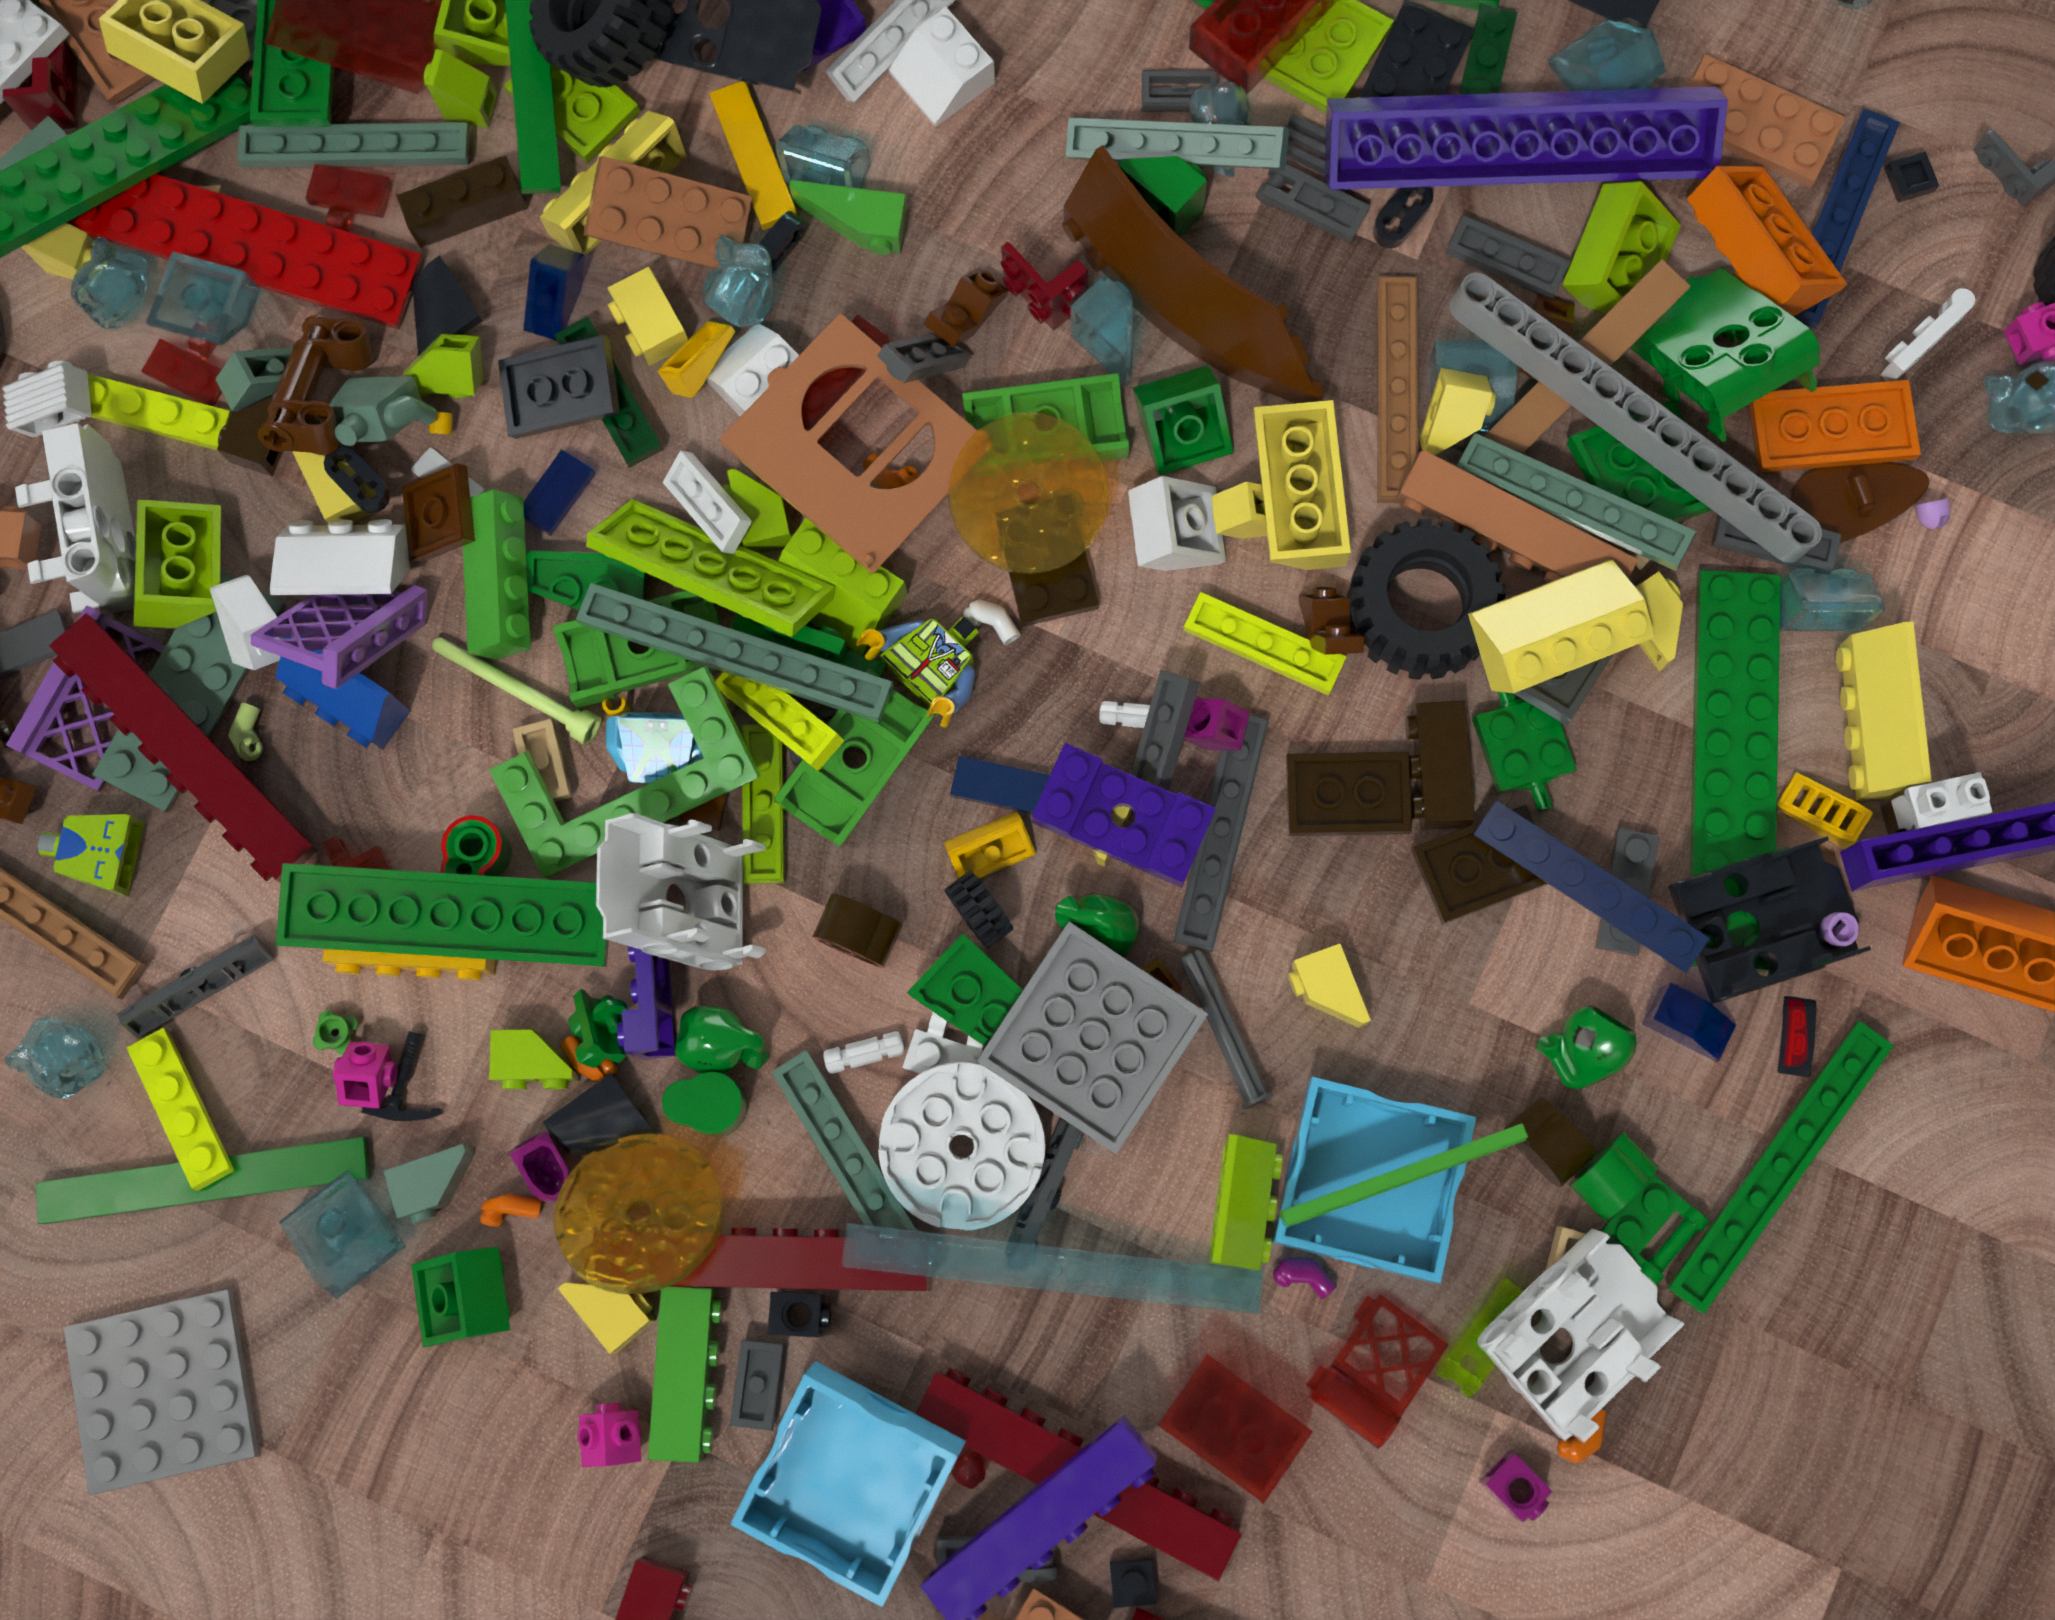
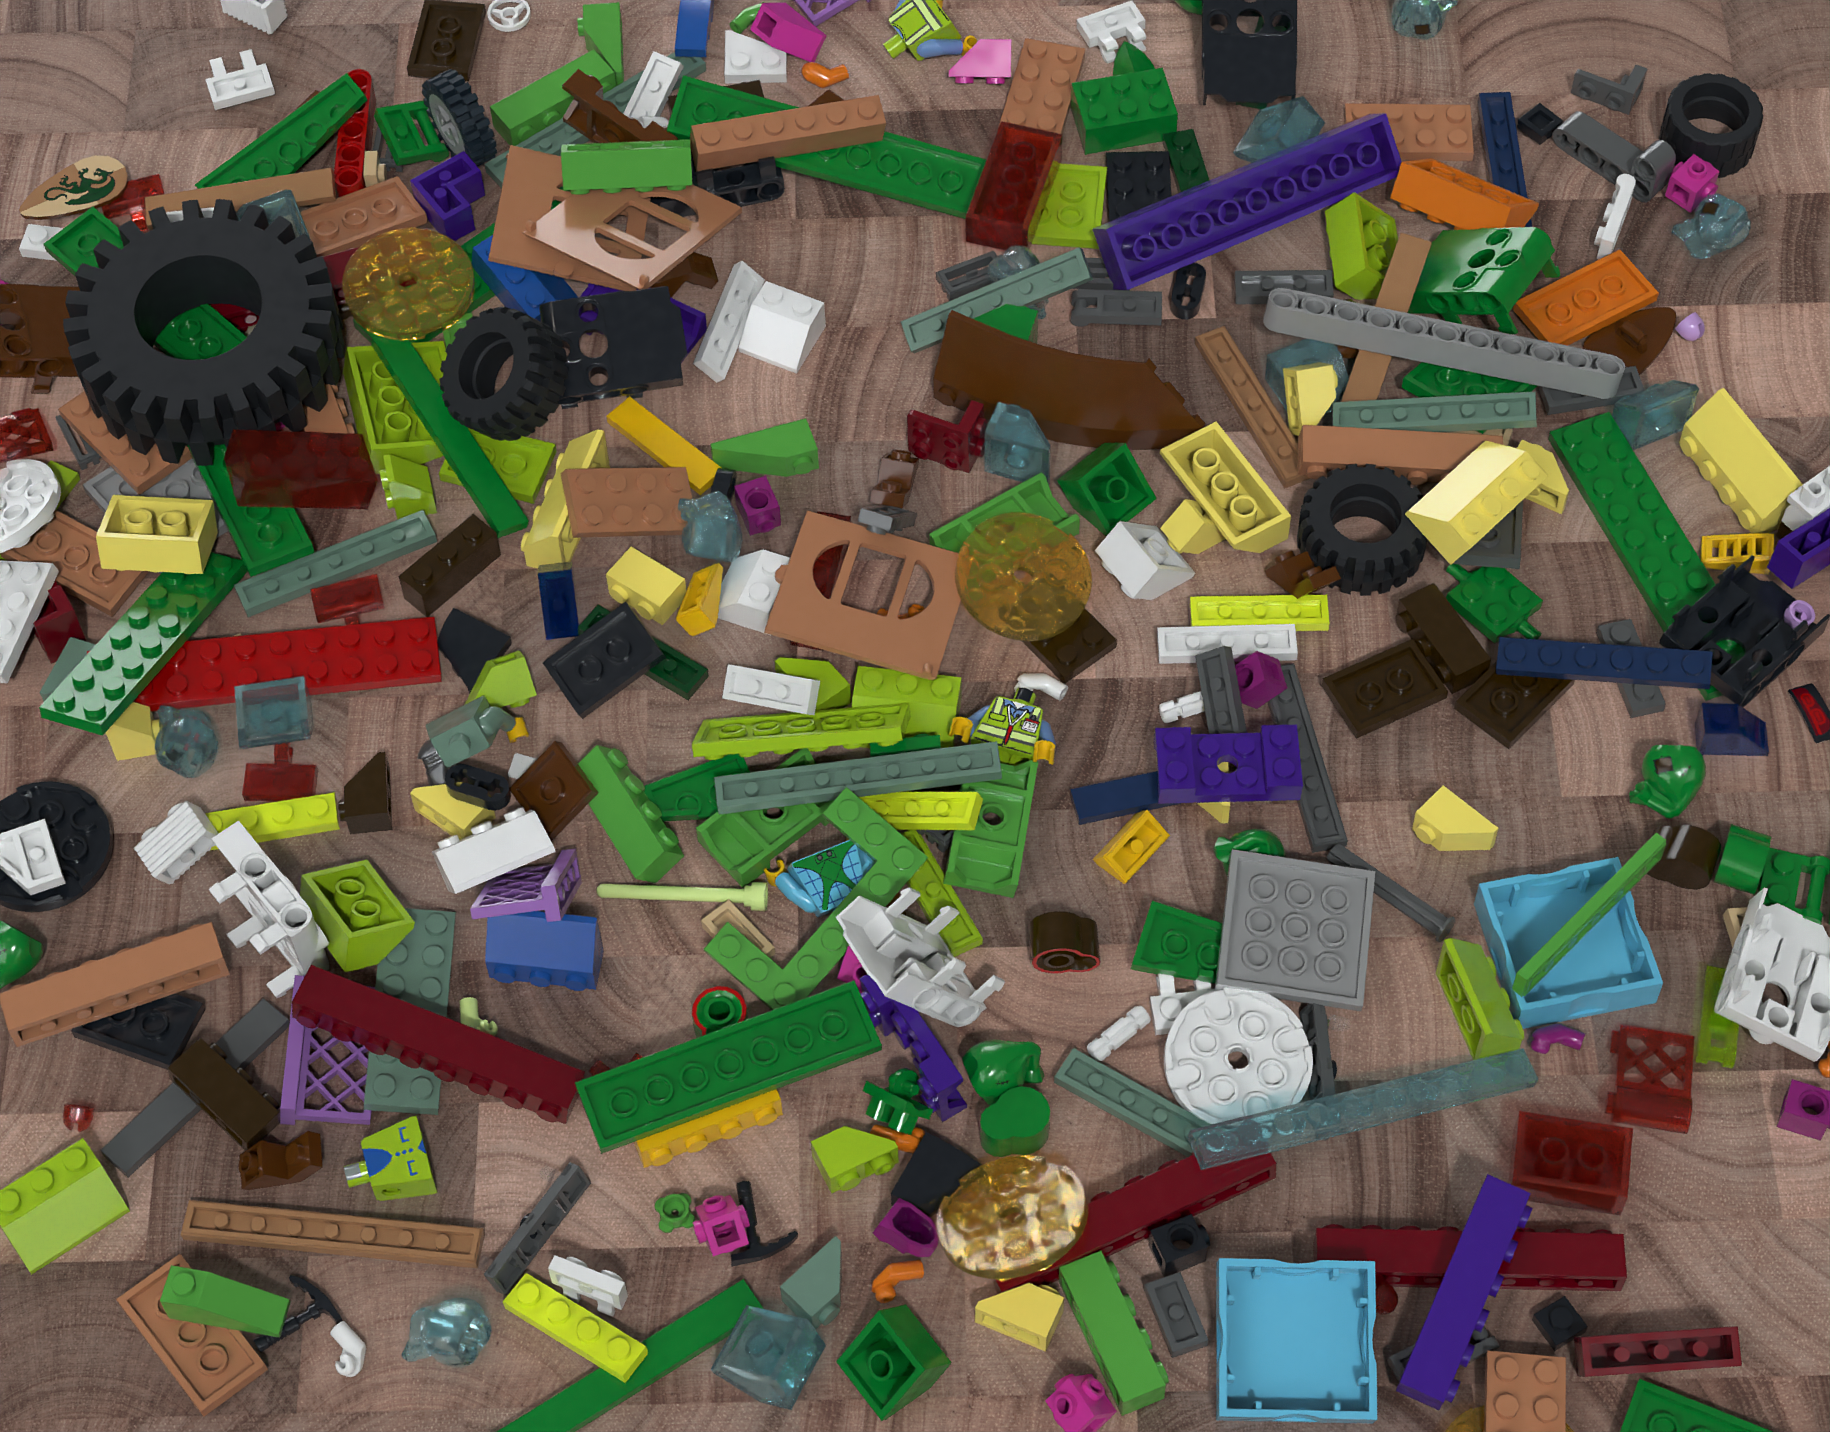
camera: 30 degrees left, 20 degrees down
white slope [210,575,285,670] -> none
sand green slope [216,347,293,411] -> none
reddish brown piece [257,315,375,455] -> none
clear blue tile [524,449,596,536] -> none
clear light blue slope [776,124,871,189] -> none
black tyre [944,870,1014,949] -> none
none -> white plate [548,1255,628,1317]
none -> magenta brick [734,476,781,536]
none -> white plate [1157,624,1298,664]
none -> dark grey beam [1553,111,1676,203]

